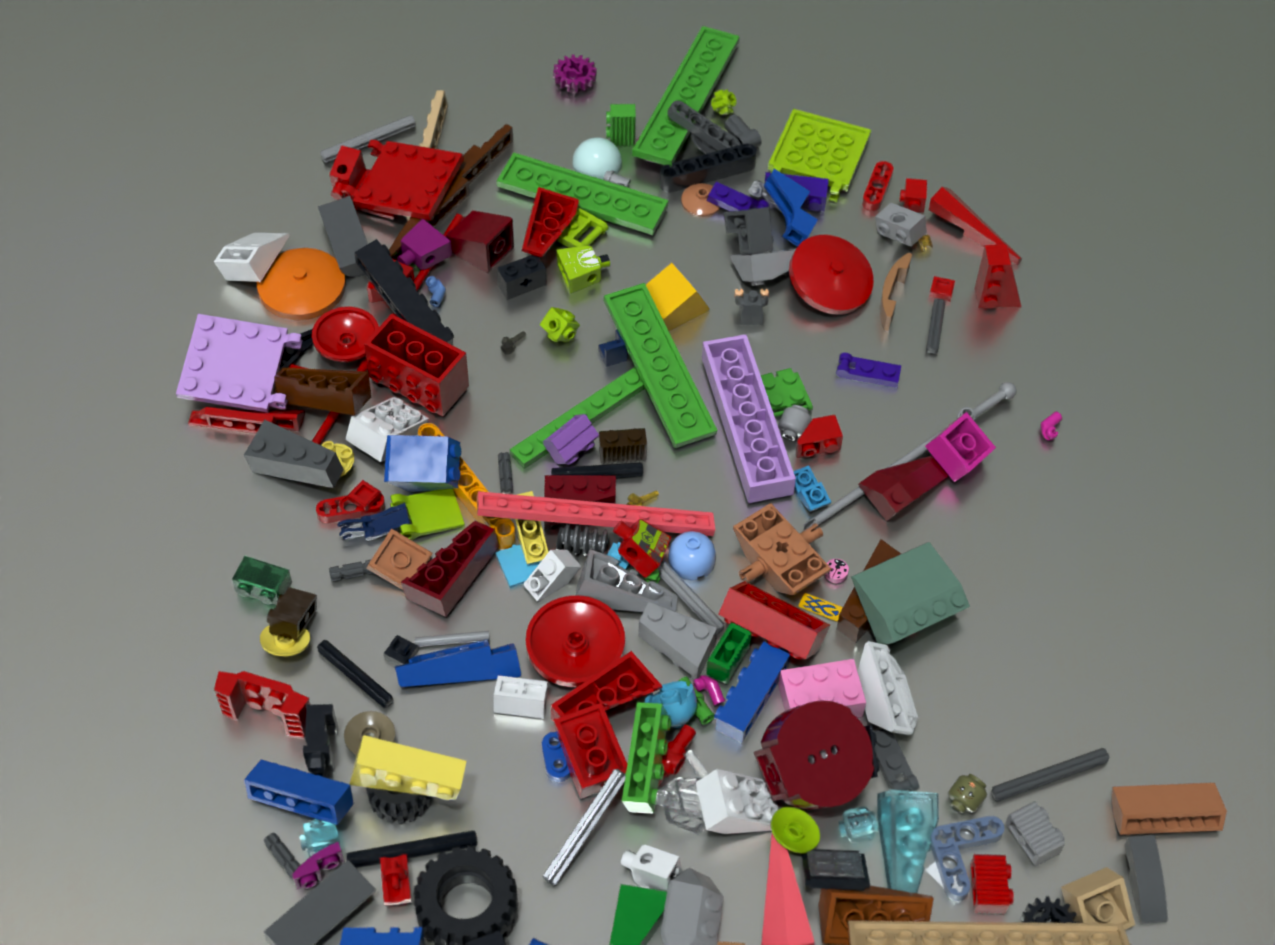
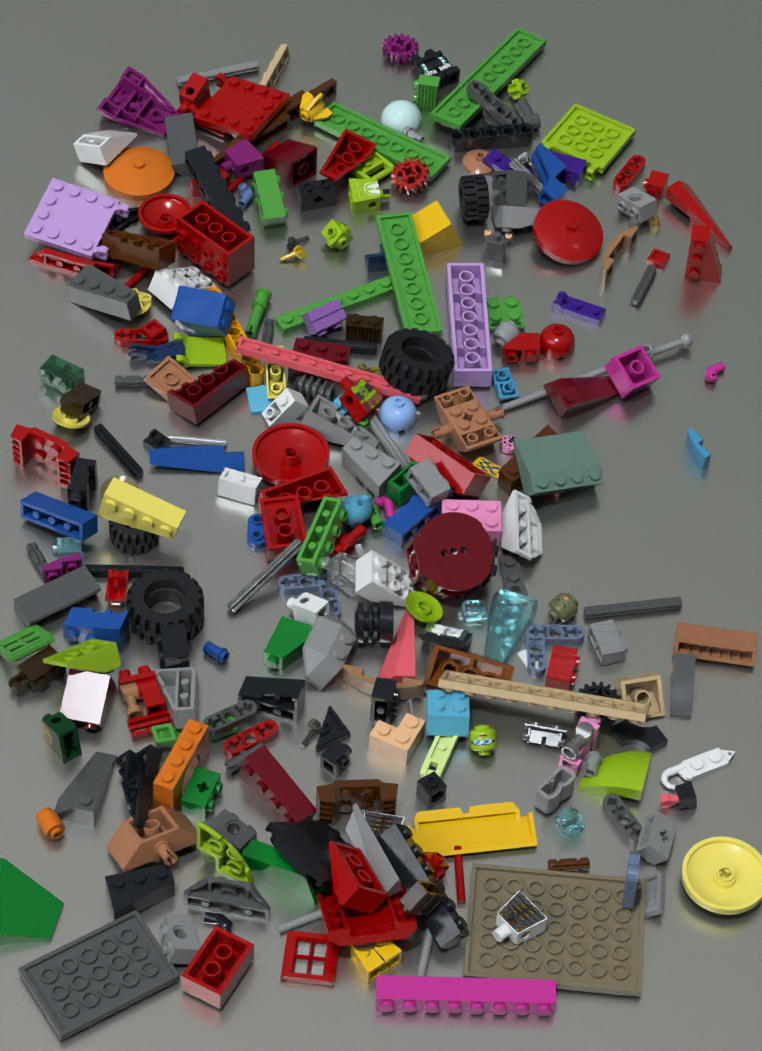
camera: 10 degrees right, 5 degrees down
none -> magenta wedge [96,66,180,137]
none -> bright green pin [245,288,272,339]
none -> bright green wedge [251,169,288,228]
none -> sand blue beam [278,571,341,618]
none -> yellow hand [280,245,307,262]
none -> yellow brick [299,91,333,122]
none -> black wheel [354,601,394,643]
none -> black tyre [379,328,455,396]
none -> red gear [391,157,430,195]
none -> light grey brick [406,458,451,507]
none -> black hips [411,49,460,90]
none -> black tyre [458,174,490,221]
none -> dark grey axle [509,158,543,195]
none -> red cylinder [539,324,575,360]
none -> dark azure slope [686,428,711,470]

